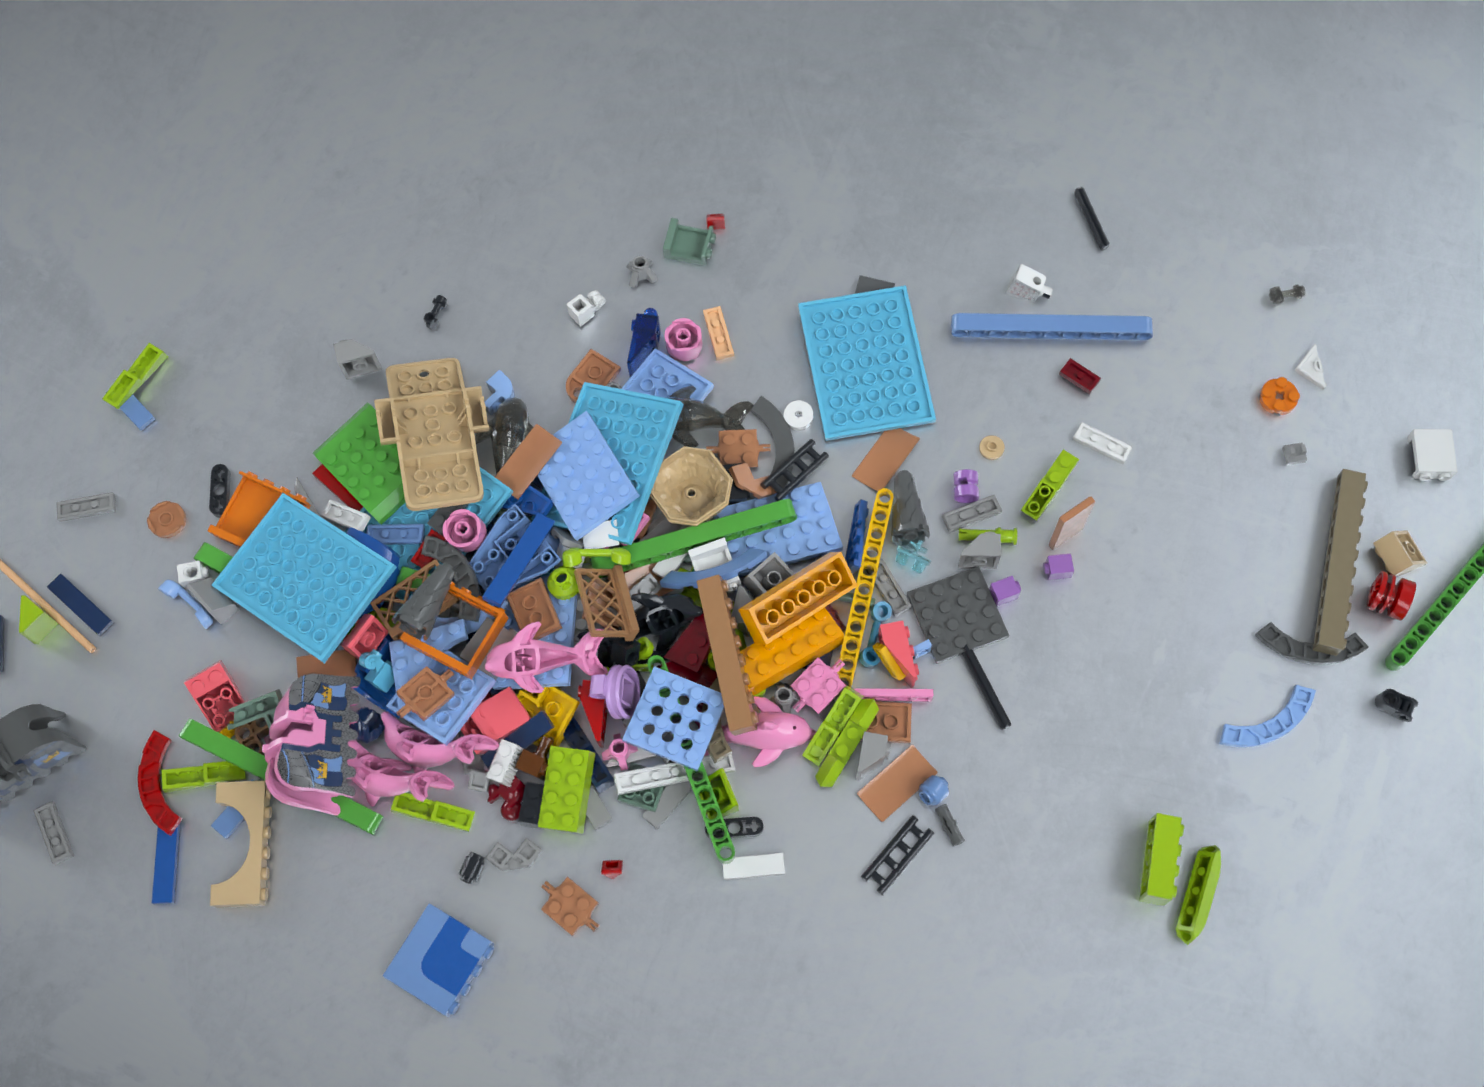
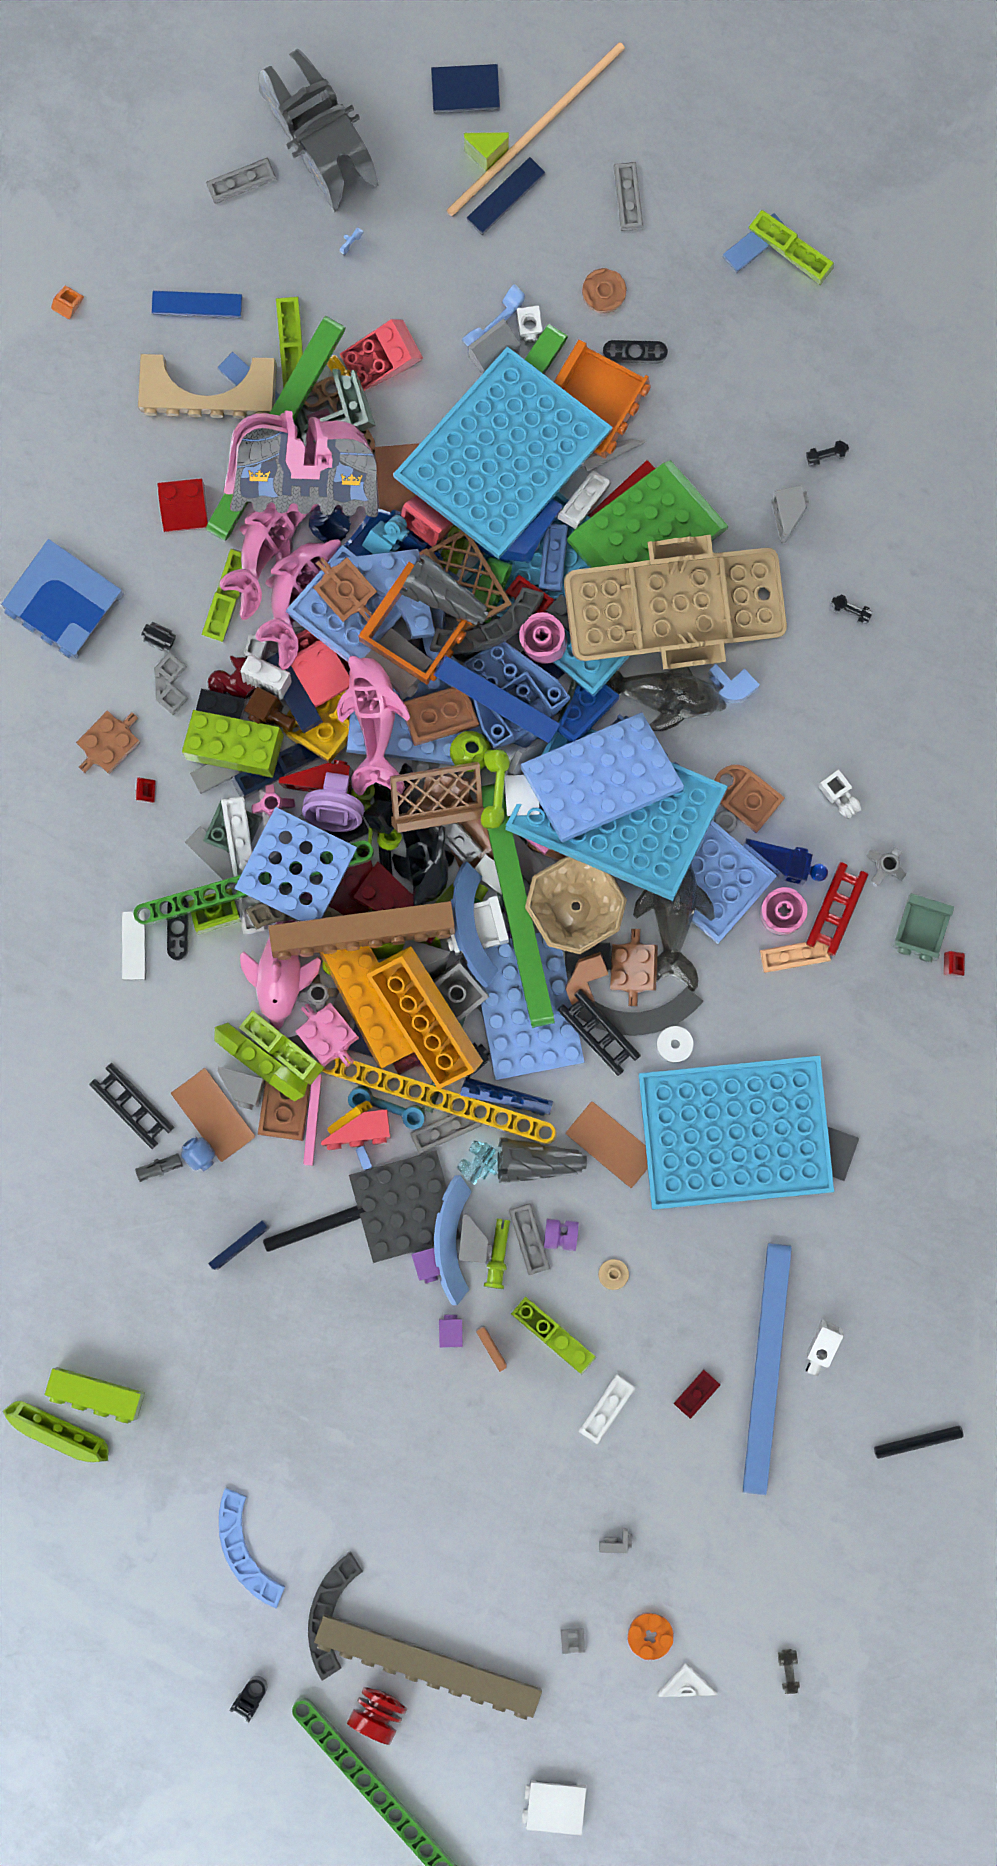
camera: 90 degrees right, 15 degrees up
red tile [138,730,182,836] -> none
nougat sticker [495,424,562,499] -> none
tan slope [1373,530,1428,576] -> none
none -> orange slope [51,285,84,319]
none -> red slope [157,478,208,532]
none -> dark blue tile [208,1220,270,1270]
none -> light blue piece [339,227,364,256]
none -> light blue tile [434,1175,472,1305]
none -> light grey bracket [599,1528,632,1553]
none -> black bar [806,440,849,466]
none -> red bar [806,862,869,956]

